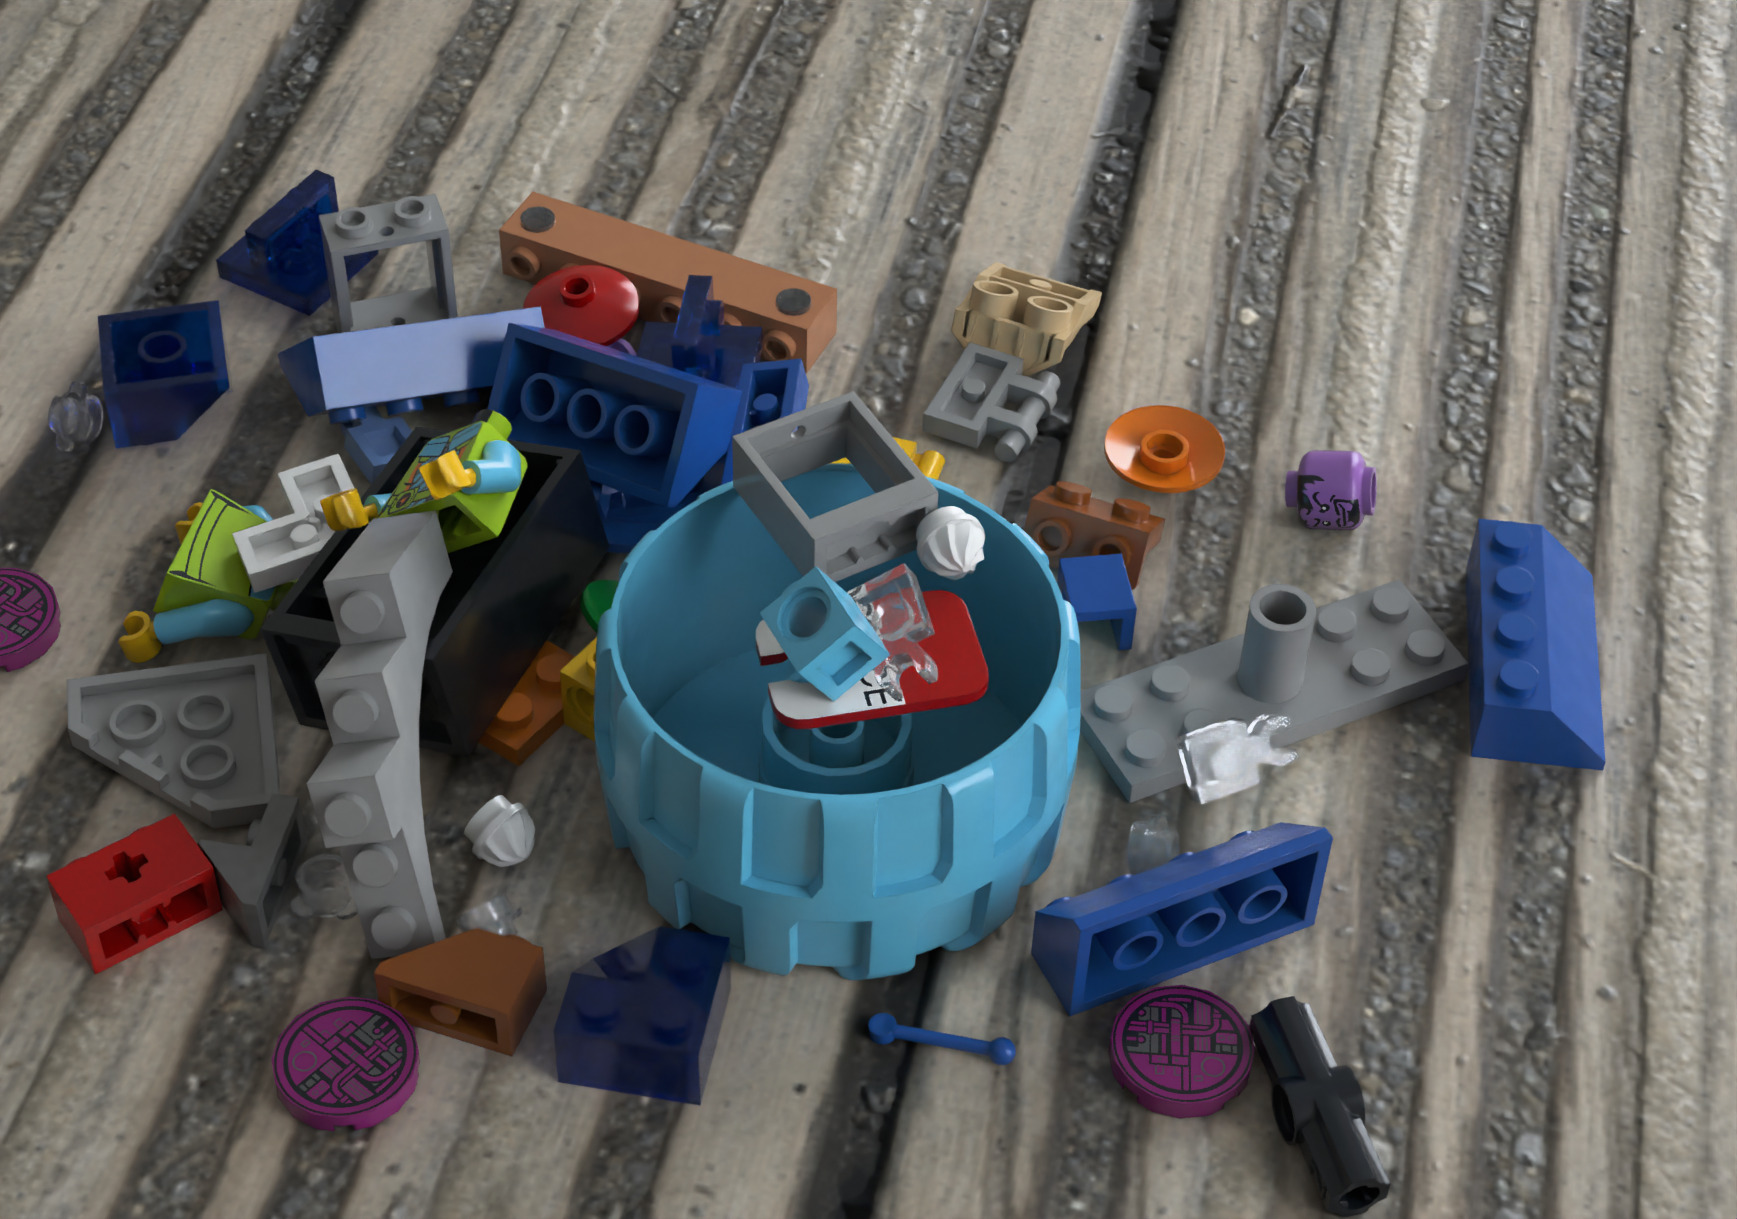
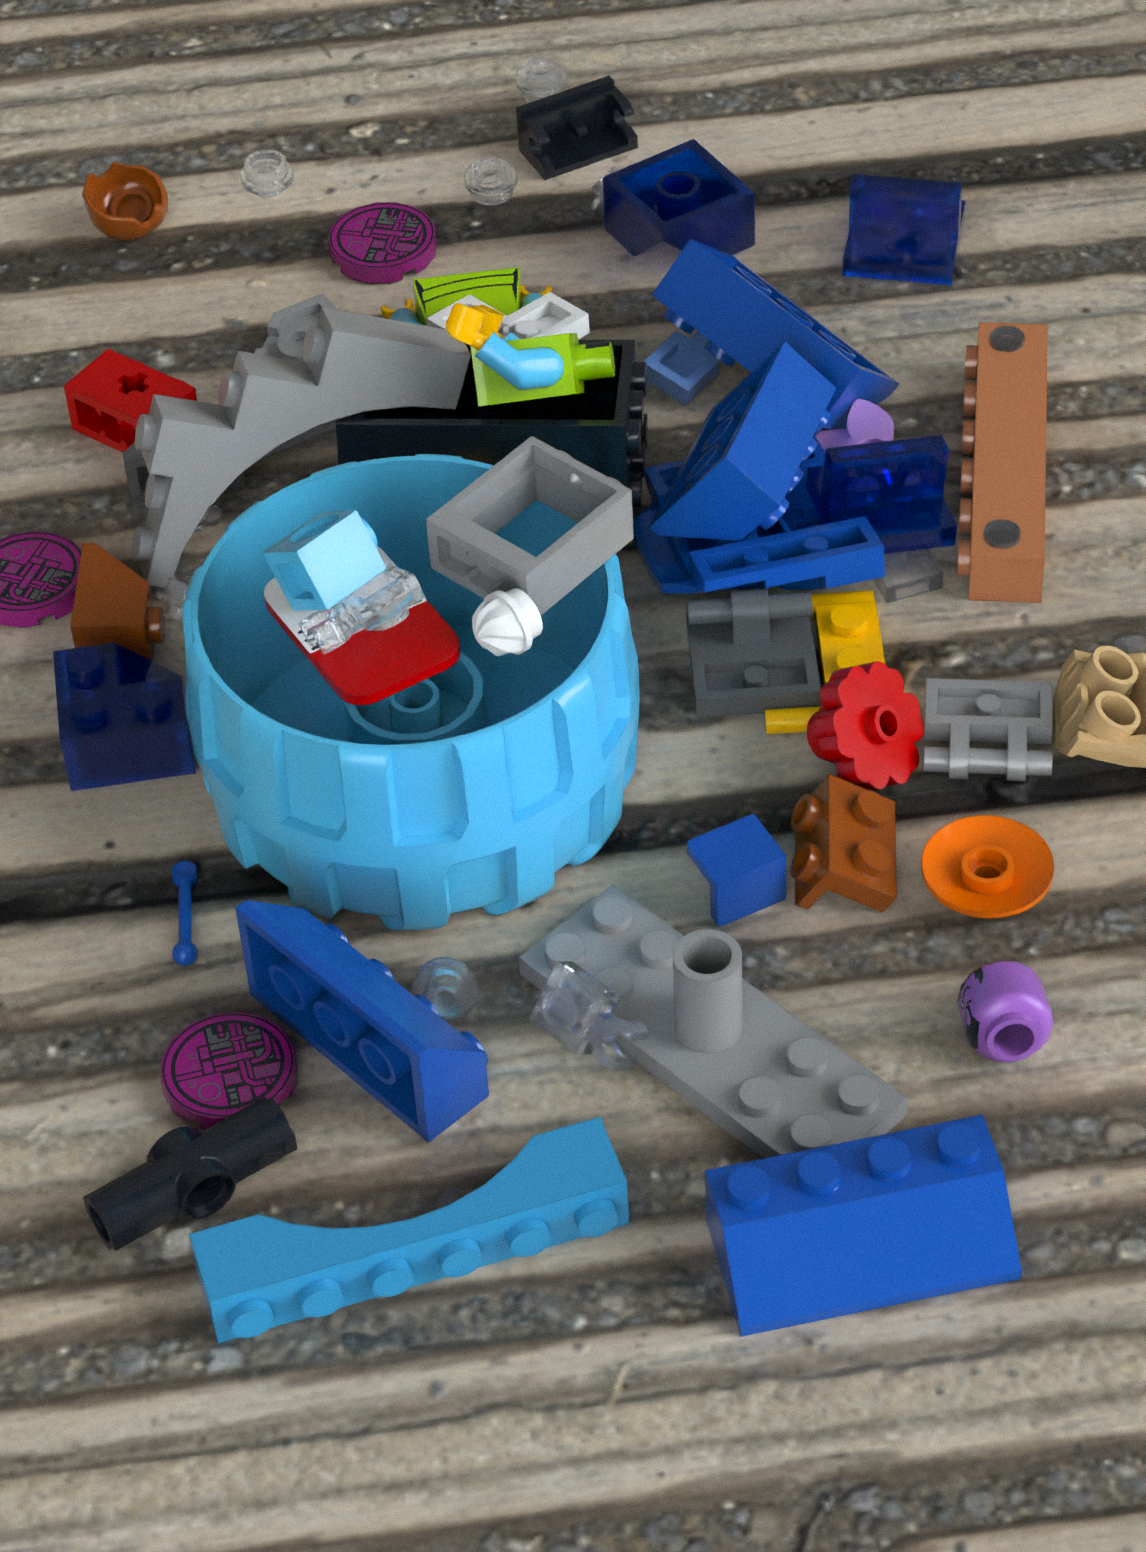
camera: 75 degrees right, 0 degrees up
light grey window [319,194,458,333] -> none
red dish [523,265,639,347] -> none
none -> dark azure arch [189,1117,629,1343]
none -> red plant [807,661,924,791]

